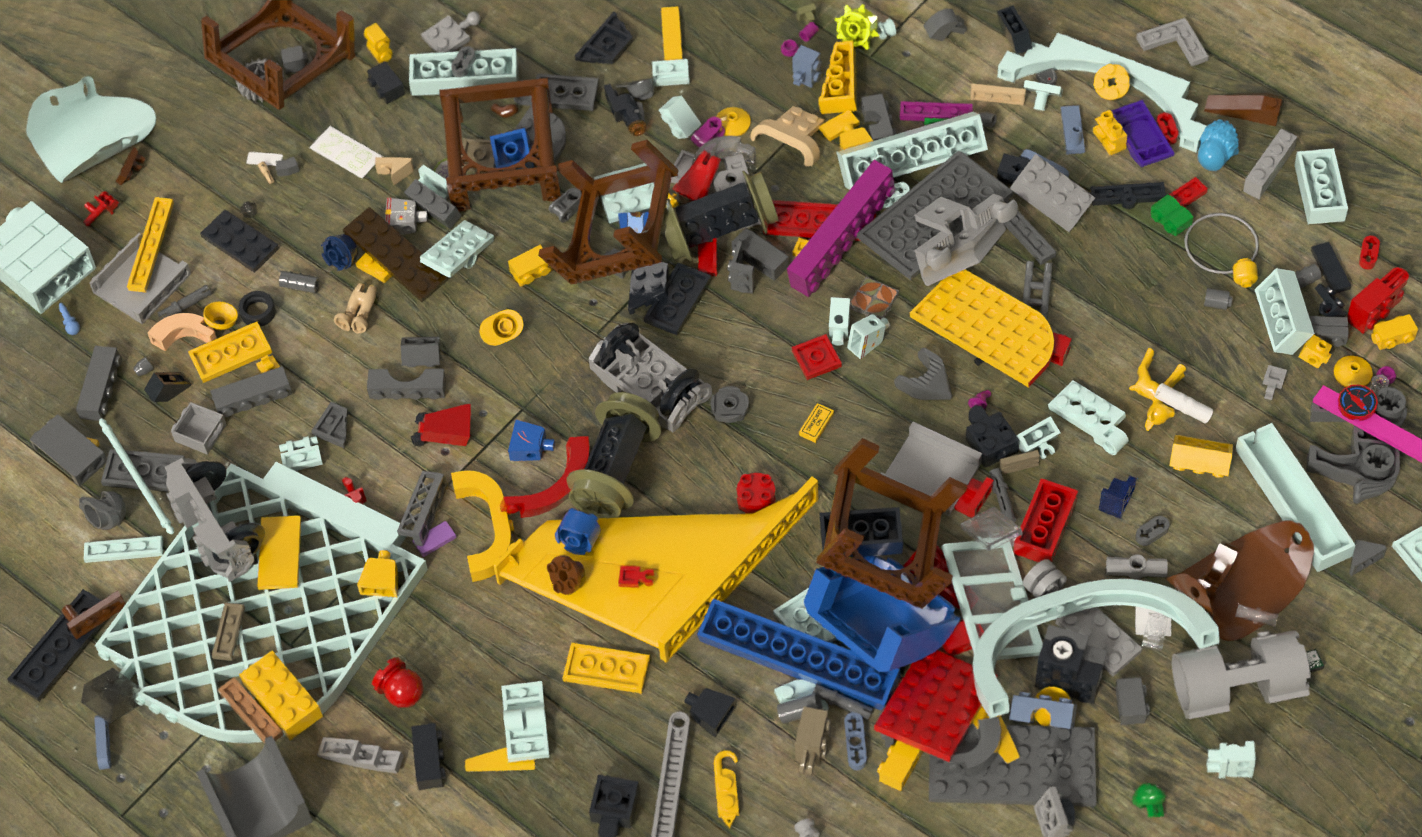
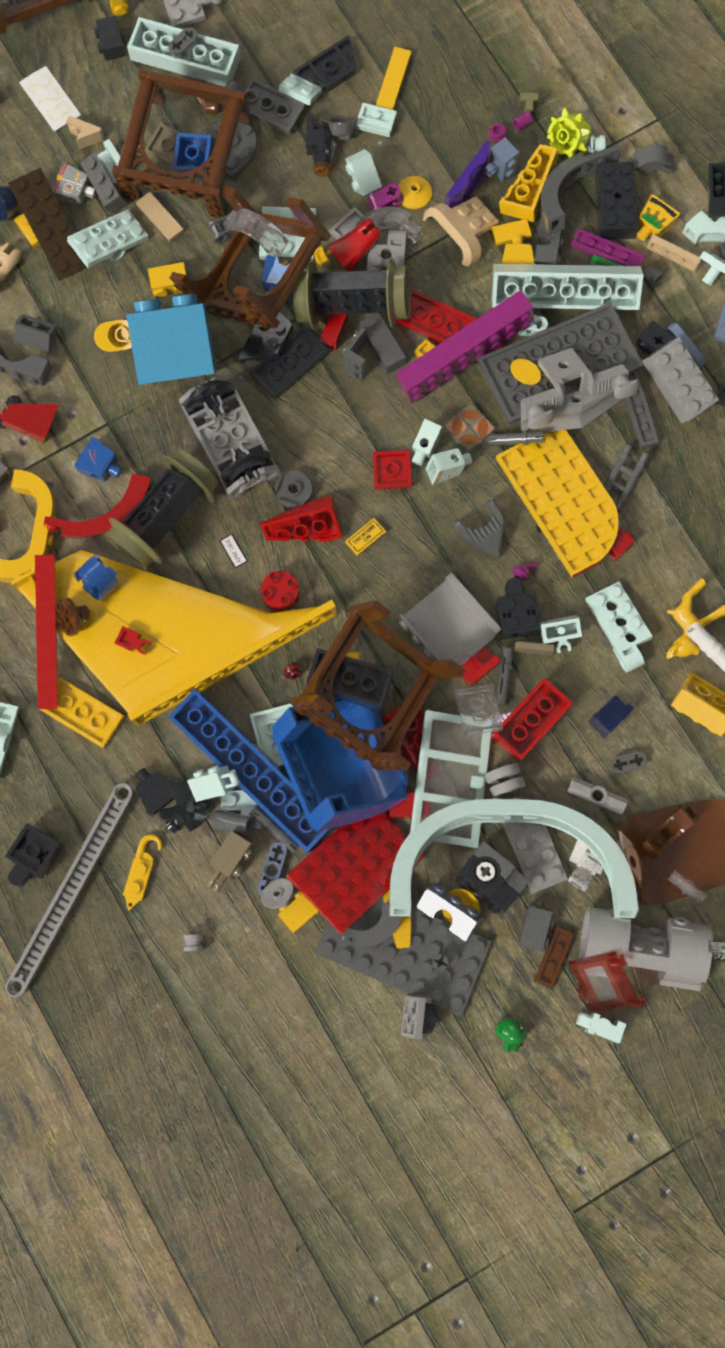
camera: 20 degrees right, 20 degrees up
none -> red tile [35,555,58,709]
none -> dark azure piece [126,294,217,385]
none -> tan tile [136,192,184,243]
none -> black animal [158,779,212,833]
none -> light aqua brick [187,765,240,802]
none -> white sticker [219,534,248,568]
none -> clear arch [223,208,289,256]
none -> red wedge [260,495,343,542]
none -> light grey piece [261,878,293,908]
none -> light aqua plate [279,73,322,106]
none -> dark red plate [284,662,302,680]
none -> dark purple slope [445,140,490,208]
none -> dark grey pin [488,430,546,446]
none -> yellow sticker [510,359,541,385]
none -> reddish brown tile [534,925,575,989]
none -> dark grey arch [541,145,620,235]
none -> clear red piece [569,951,647,1013]
none -> black brick [595,162,639,240]
none -> yellow torso [637,194,680,241]

